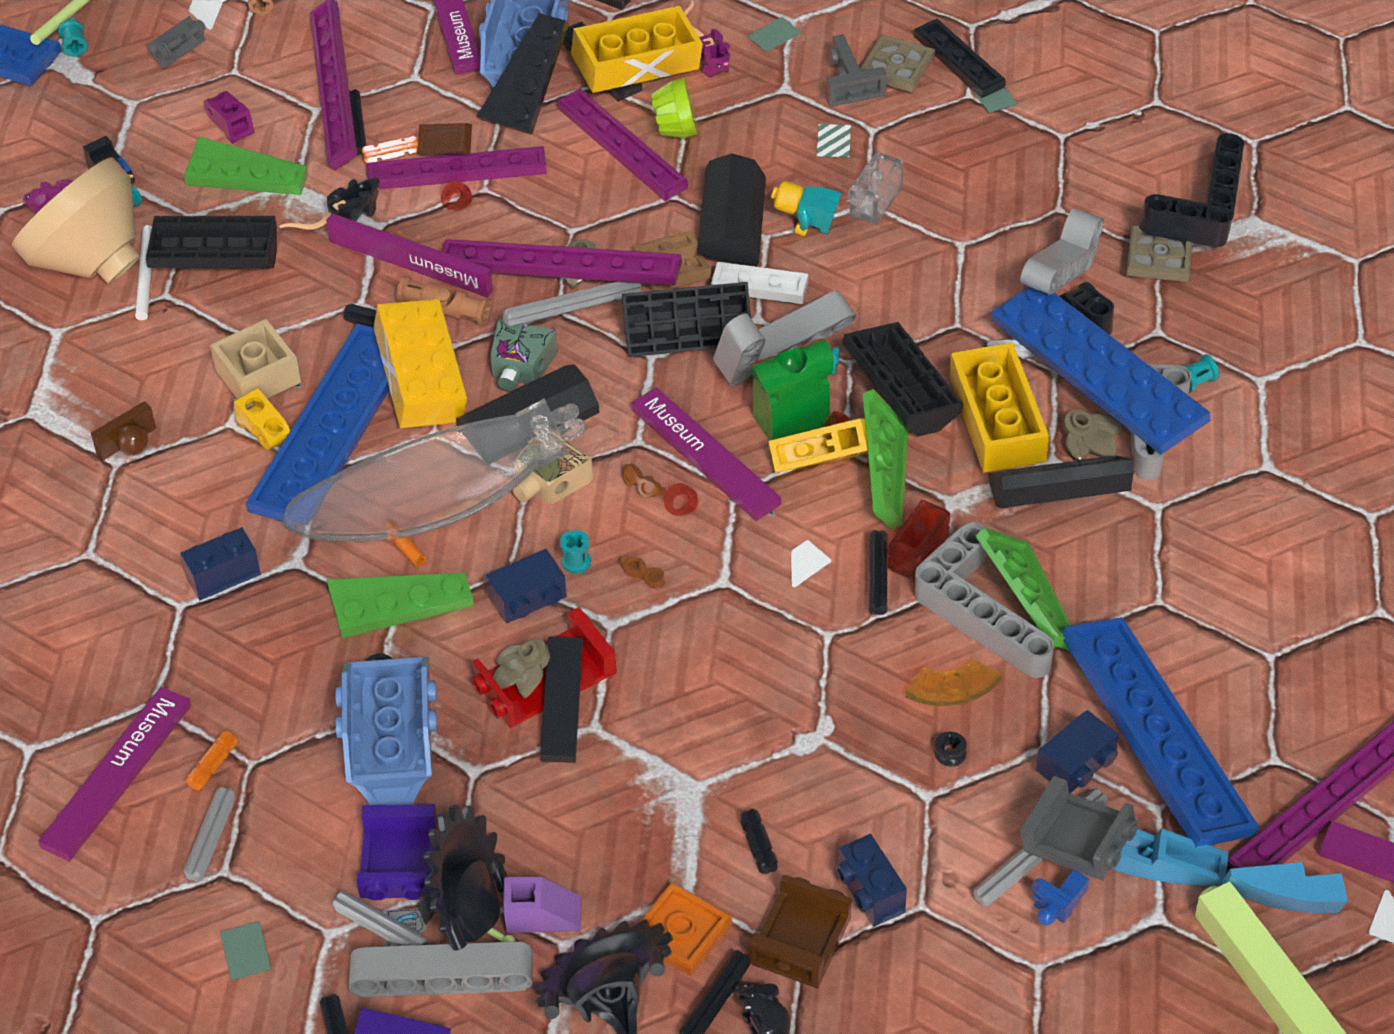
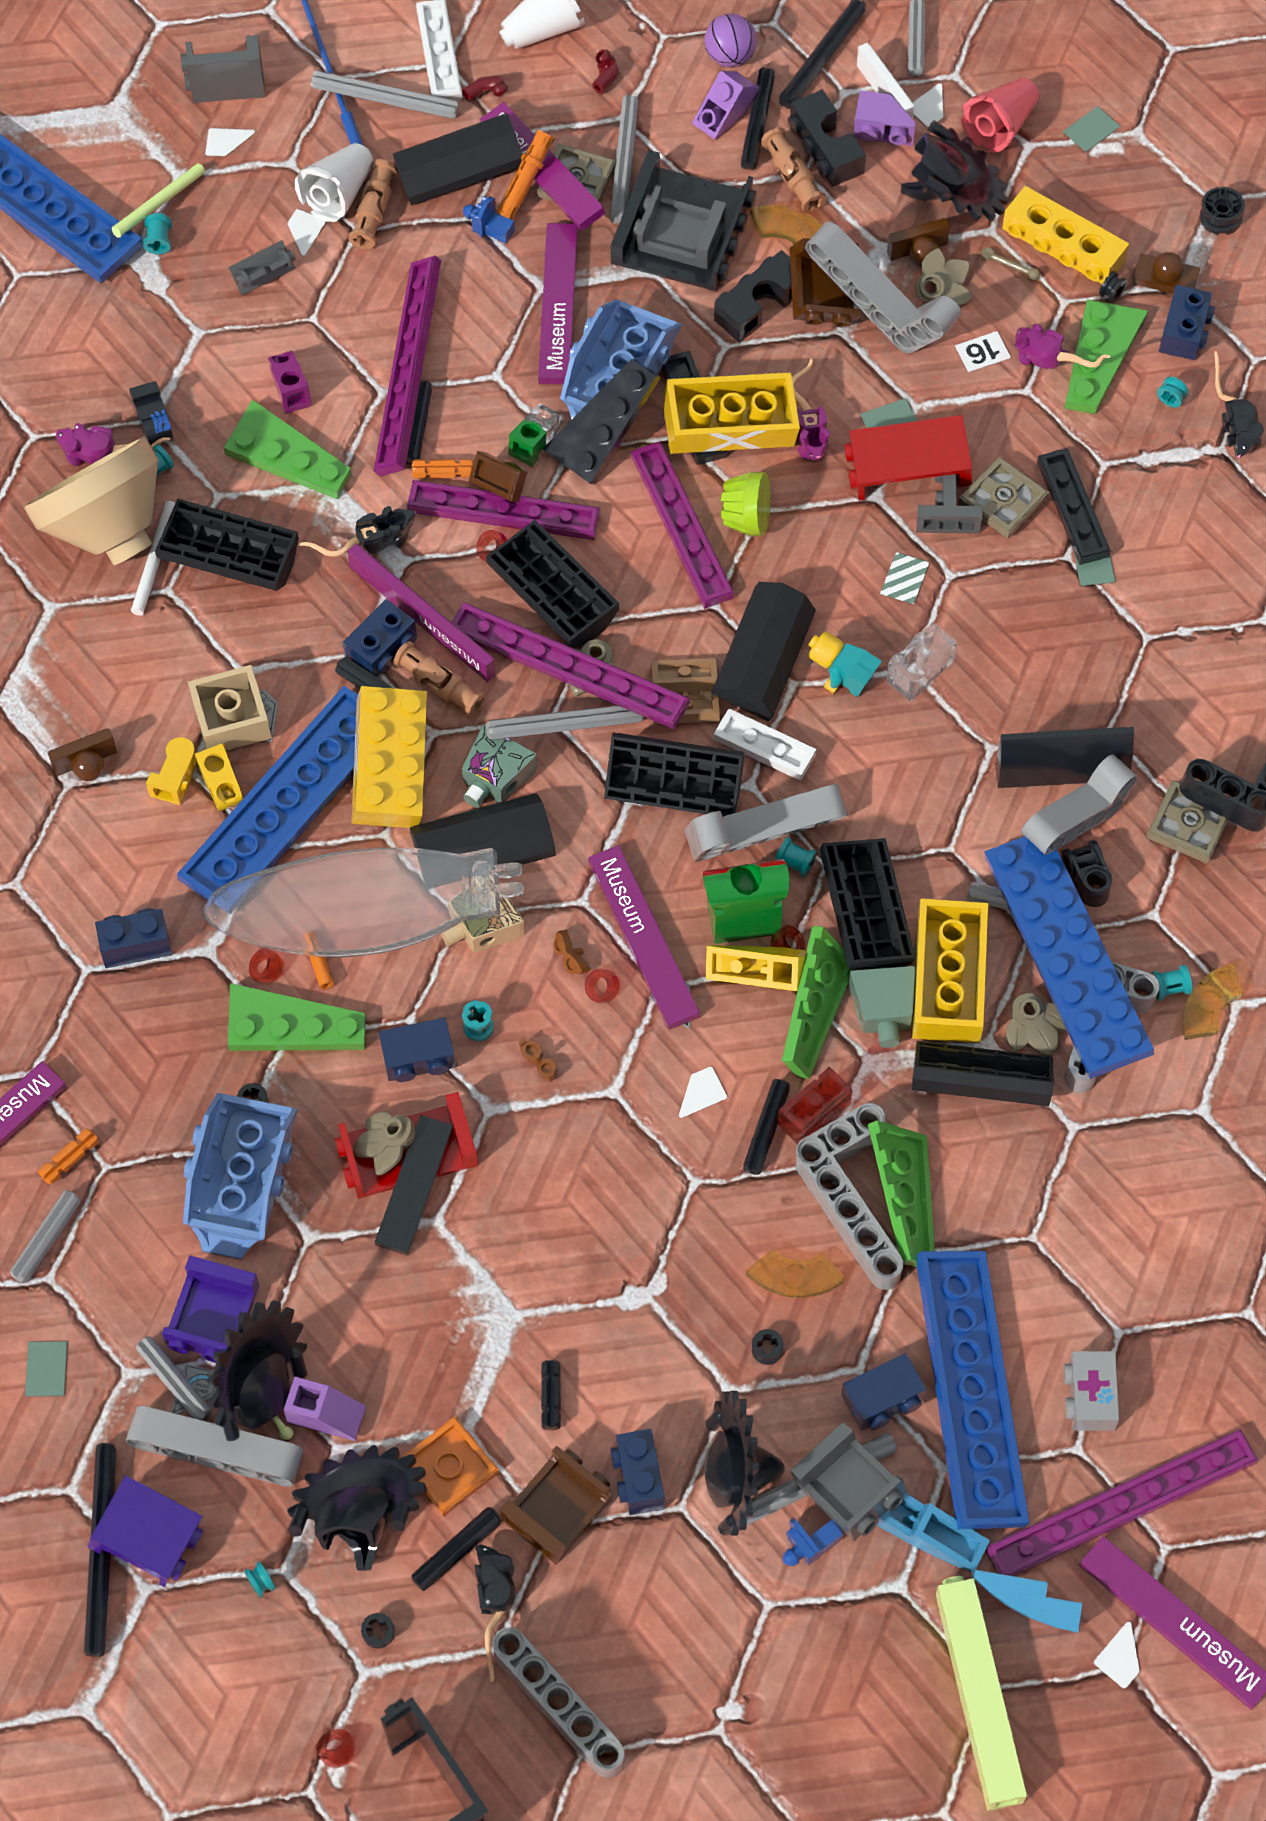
camera: 15 degrees right, 15 degrees up
none -> yellow leg [146,737,197,805]
none -> clear red piece [249,948,284,983]
none -> dark blue brick [343,599,417,677]
none -> black piece [486,520,619,647]
none -> green leg [508,403,563,467]
none -> black piece [705,1390,785,1536]
none -> red panel [844,415,972,501]
none -> sand green torso [849,966,915,1048]
none -> black slope [995,727,1134,788]
none -> light grey brick [1063,1351,1119,1431]
none -> clear yellow tile [1182,963,1243,1040]

